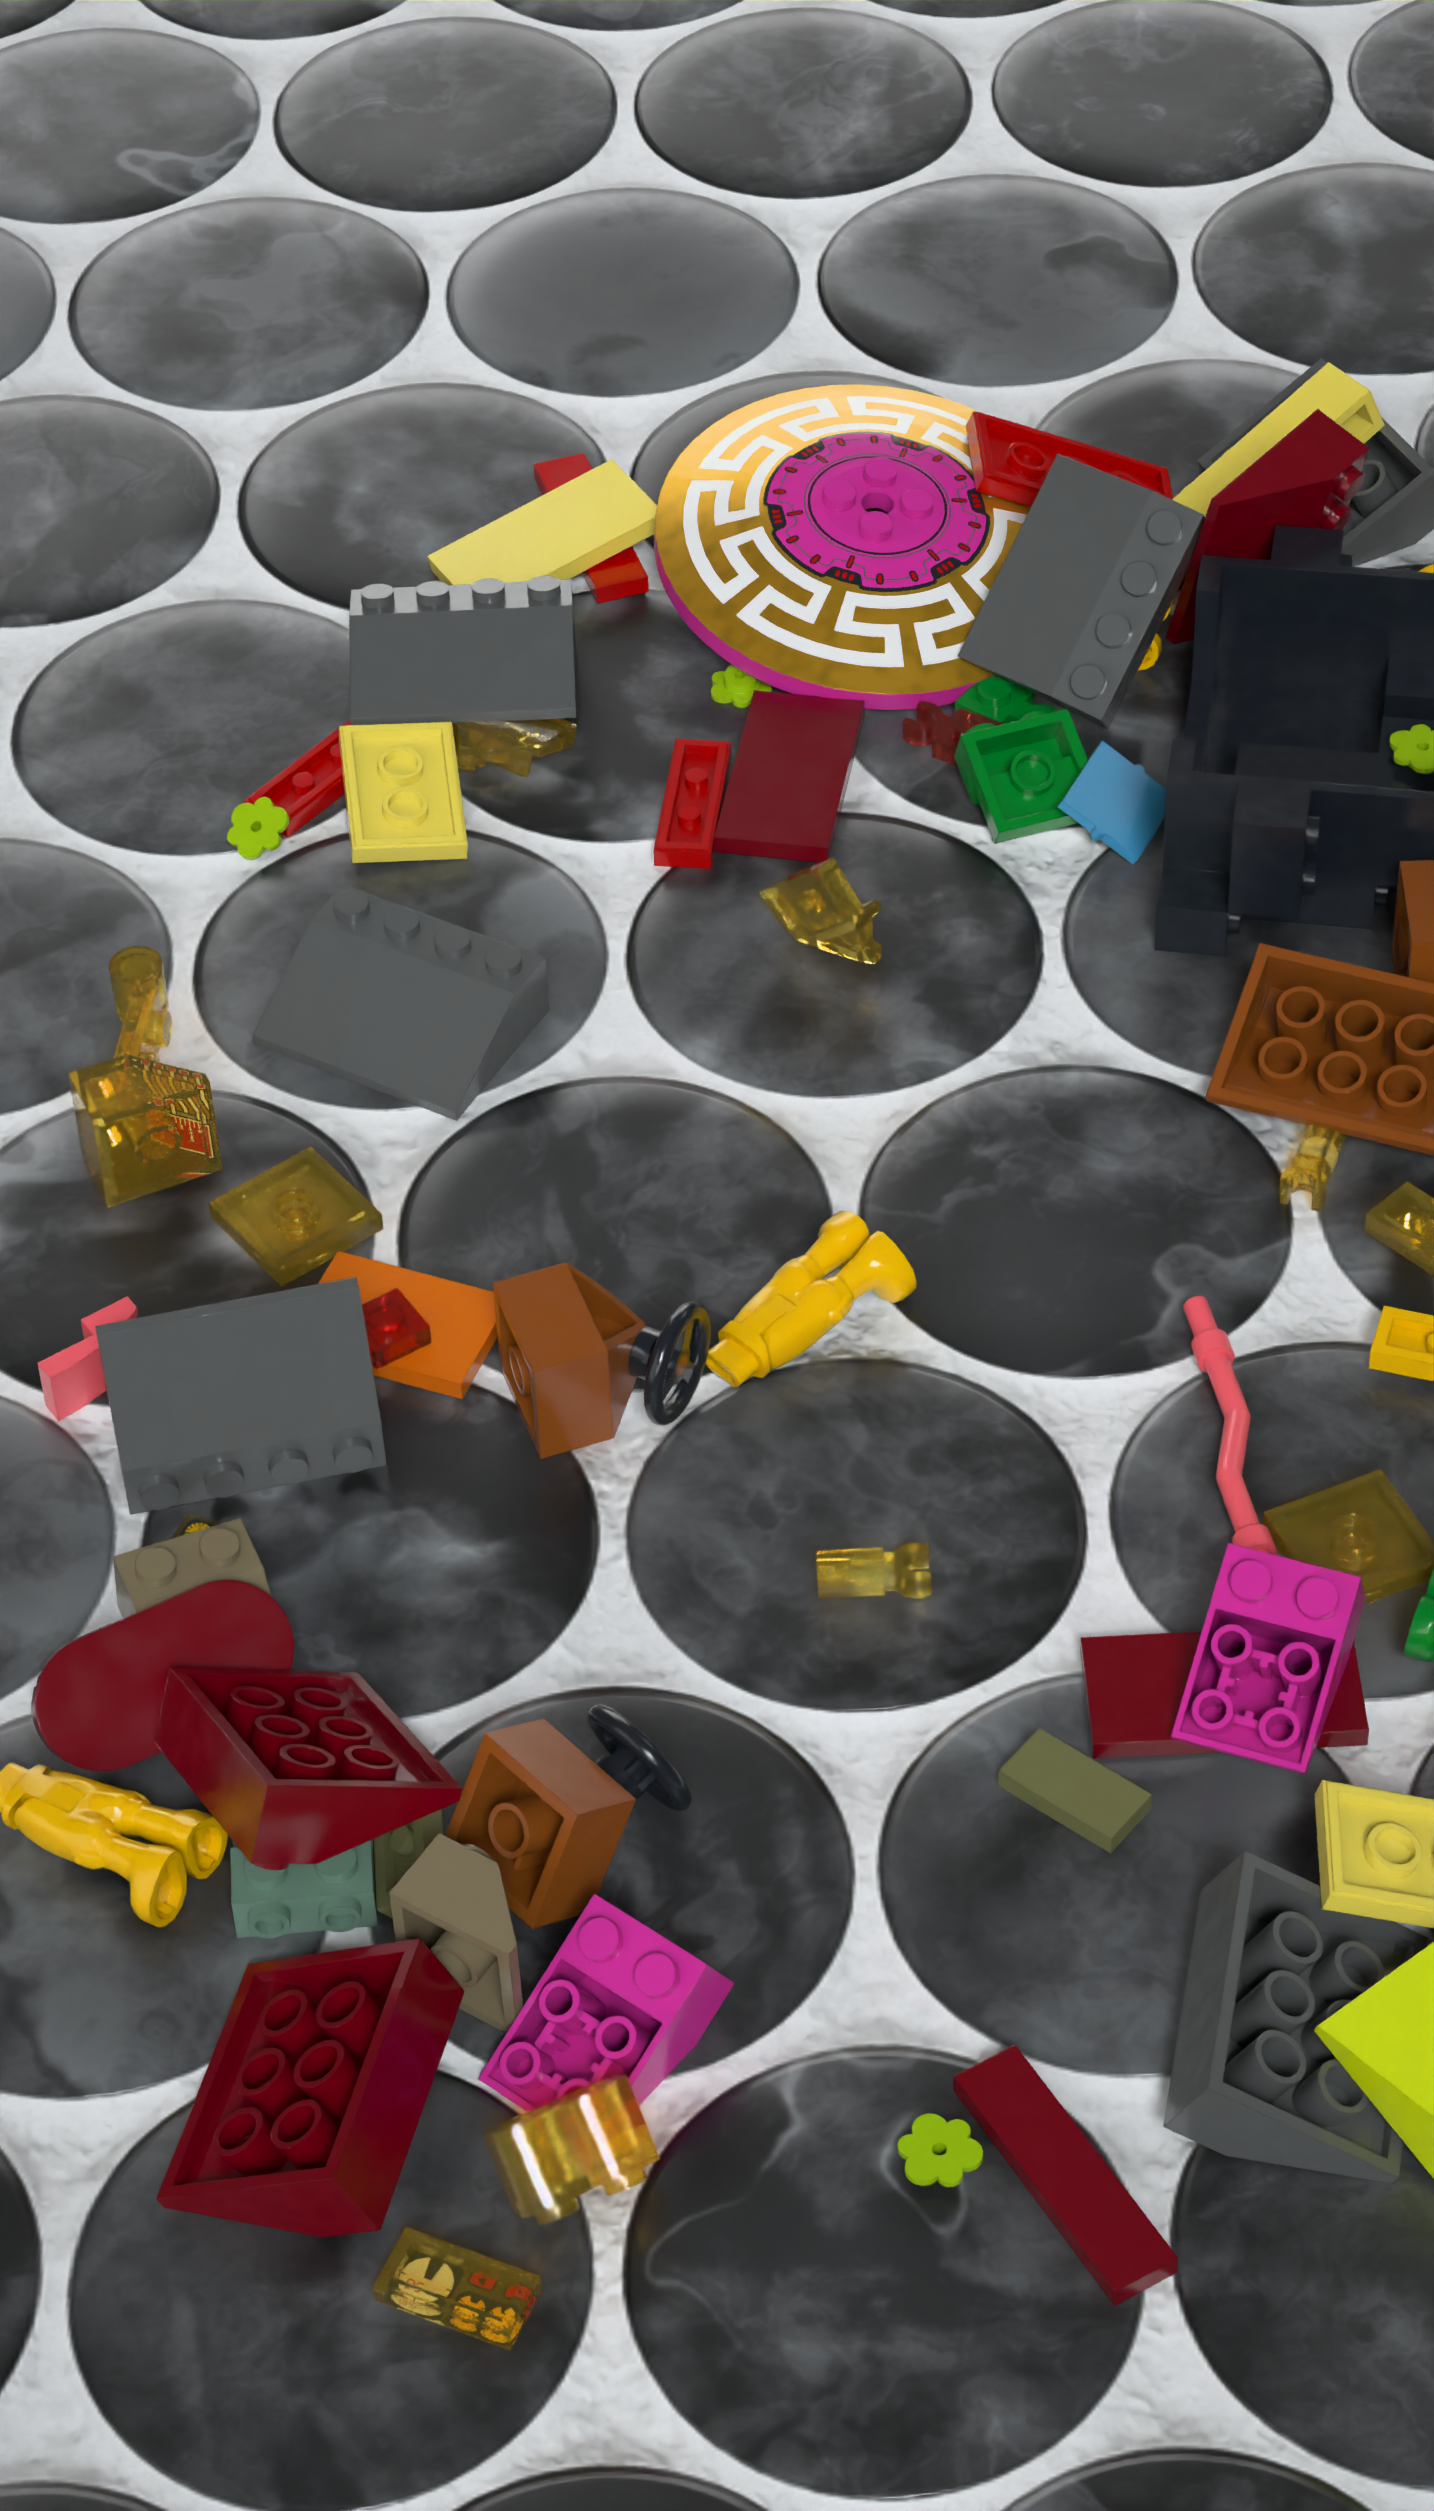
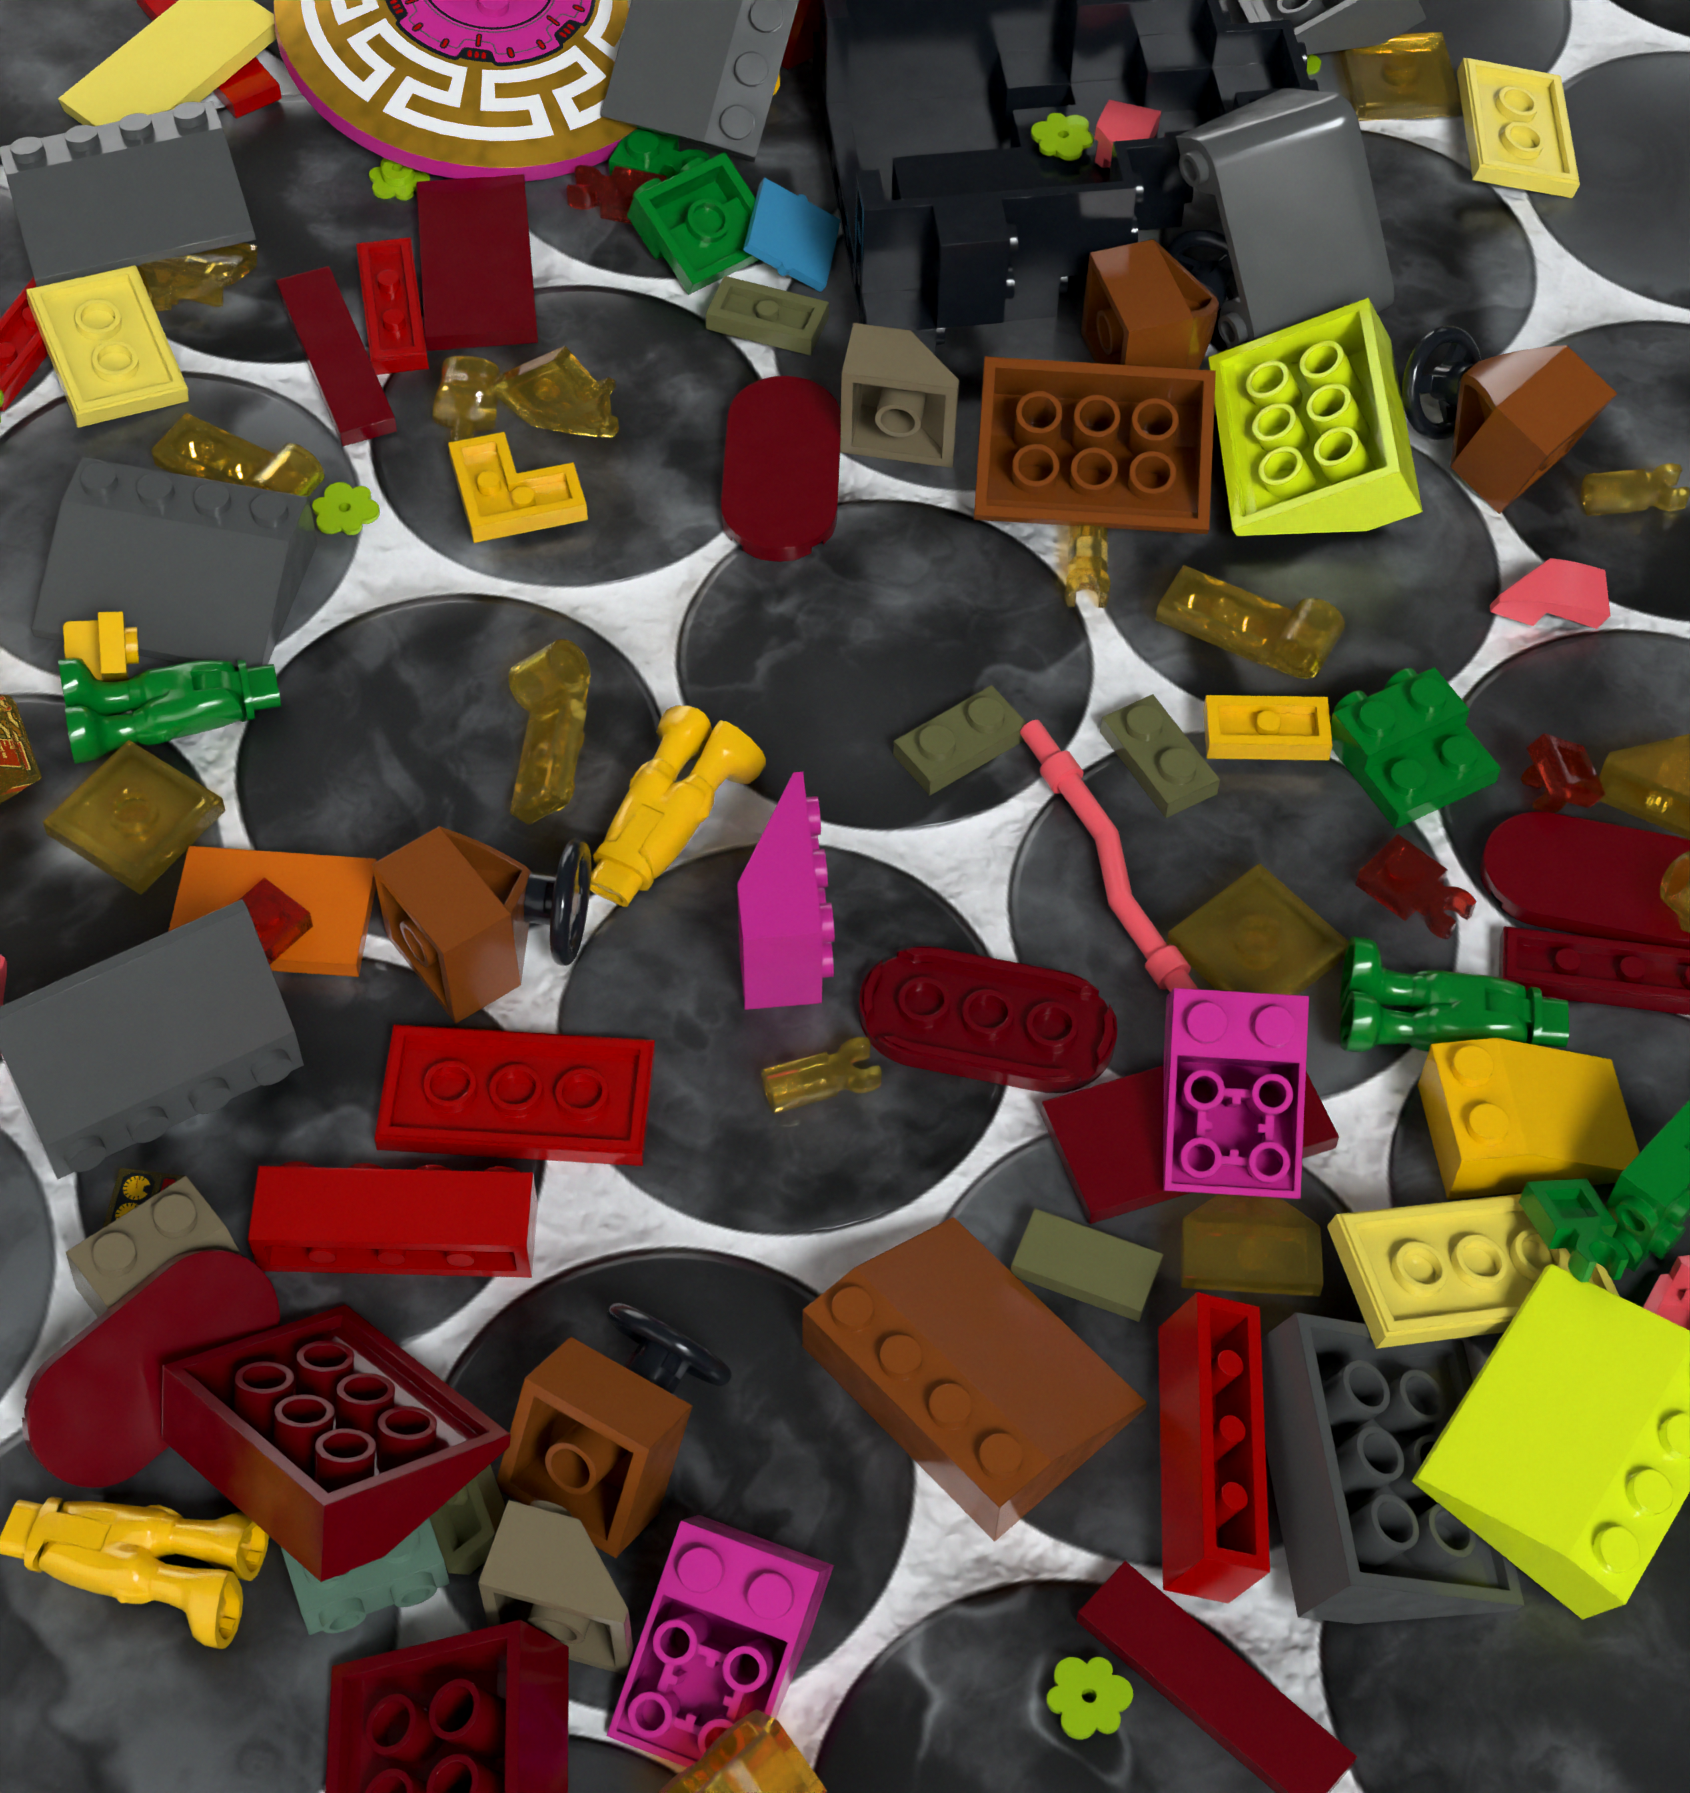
camera: 20 degrees left, 10 degrees up
none -> green piece [58,657,281,764]
none -> yellow bracket [63,611,139,682]
none -> clear yellow plate [151,413,325,497]
none -> red brick [248,1161,538,1278]
none -> dark red tile [276,266,397,447]
none -> lime plant [312,482,380,535]
none -> red tile [374,1024,656,1166]
none -> clear yellow piece [433,356,500,455]
none -> yellow plate [448,432,588,543]
none -> clear yellow plate [509,639,591,825]
none -> olive plate [706,276,829,356]
none -> dark red tile [721,376,841,562]
none -> dark pink slope [737,772,835,1010]
none -> dark orange slope [802,1217,1147,1542]
none -> dark tan slope [840,323,959,468]
none -> dark red tile [859,946,1118,1093]
none -> olive plate [893,685,1027,796]
none -> olive plate [1100,694,1220,818]
none -> red brick [1158,1292,1270,1604]
none -> clear yellow slope [1181,1194,1323,1296]

